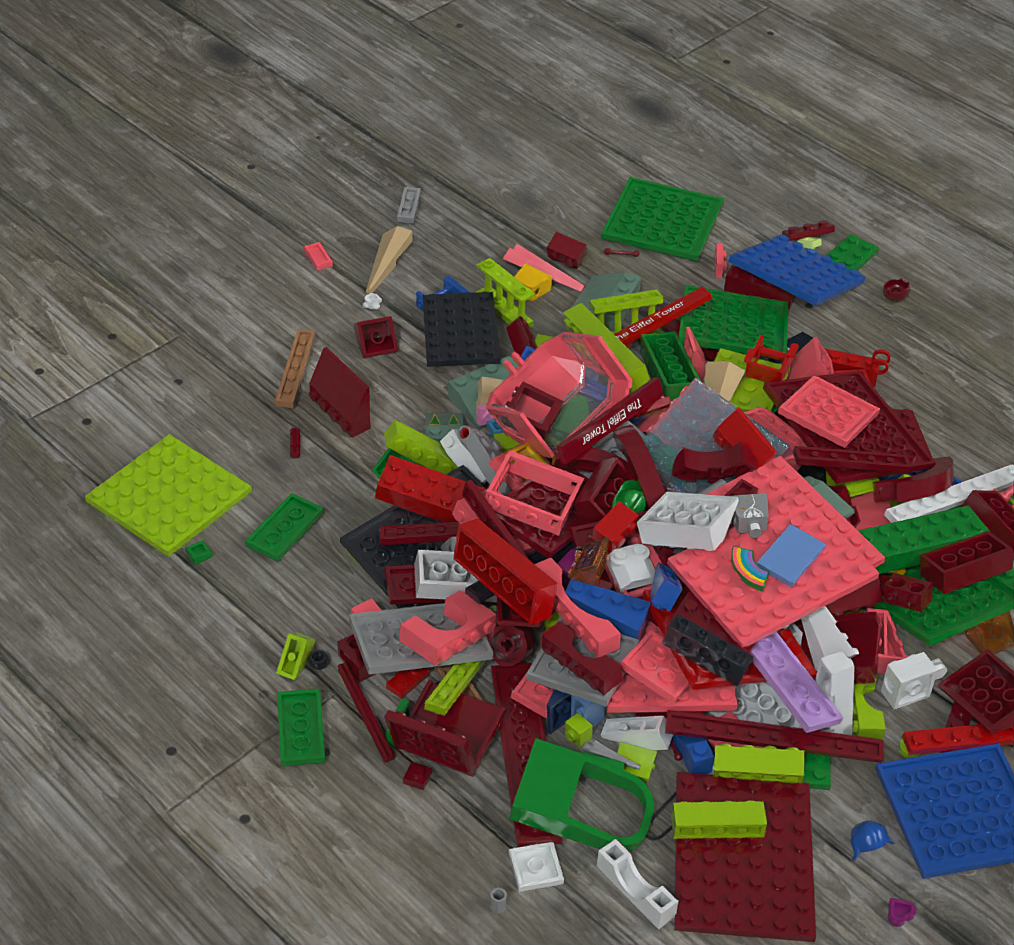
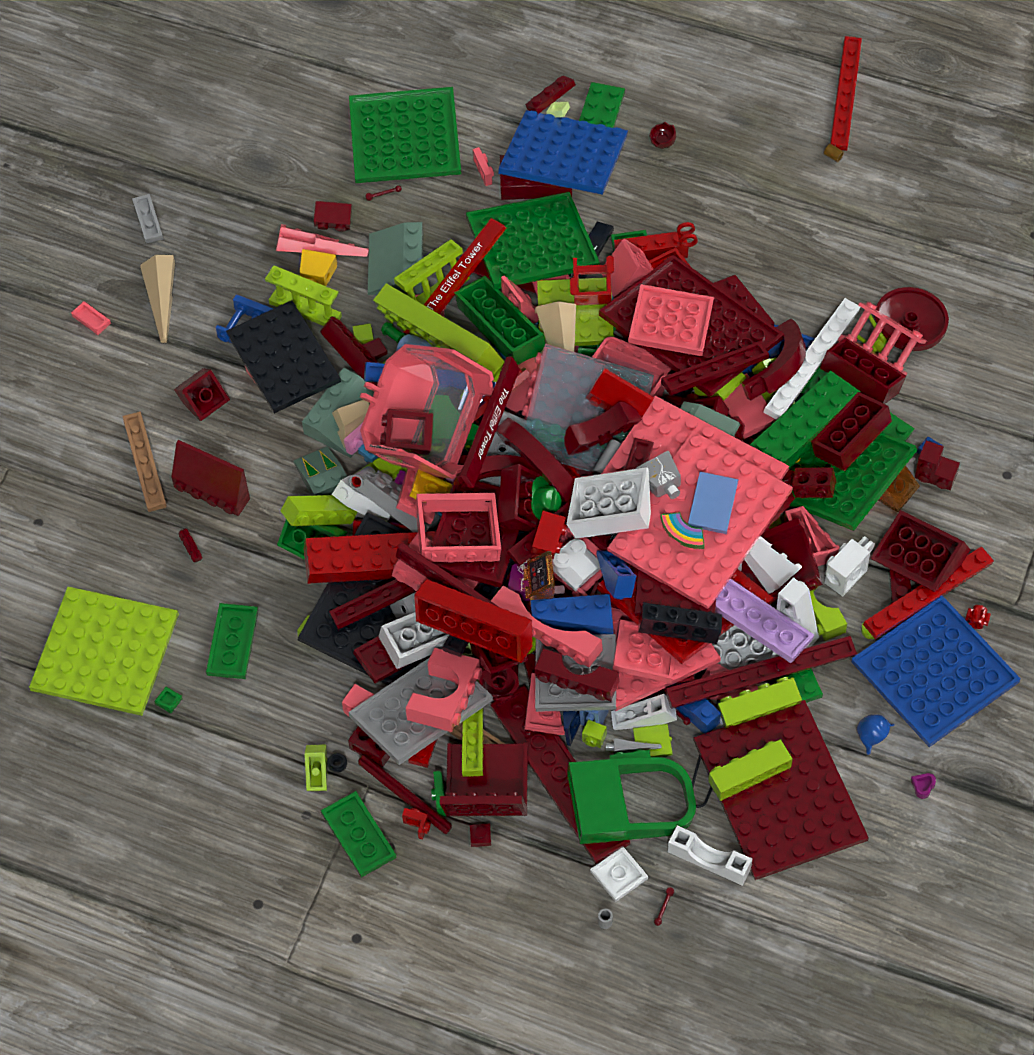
camera: 20 degrees left, 15 degrees up
white plate [363,293,382,309] -> none
none -> red bracket [402,808,431,840]
none -> dark red hinge [654,887,674,926]

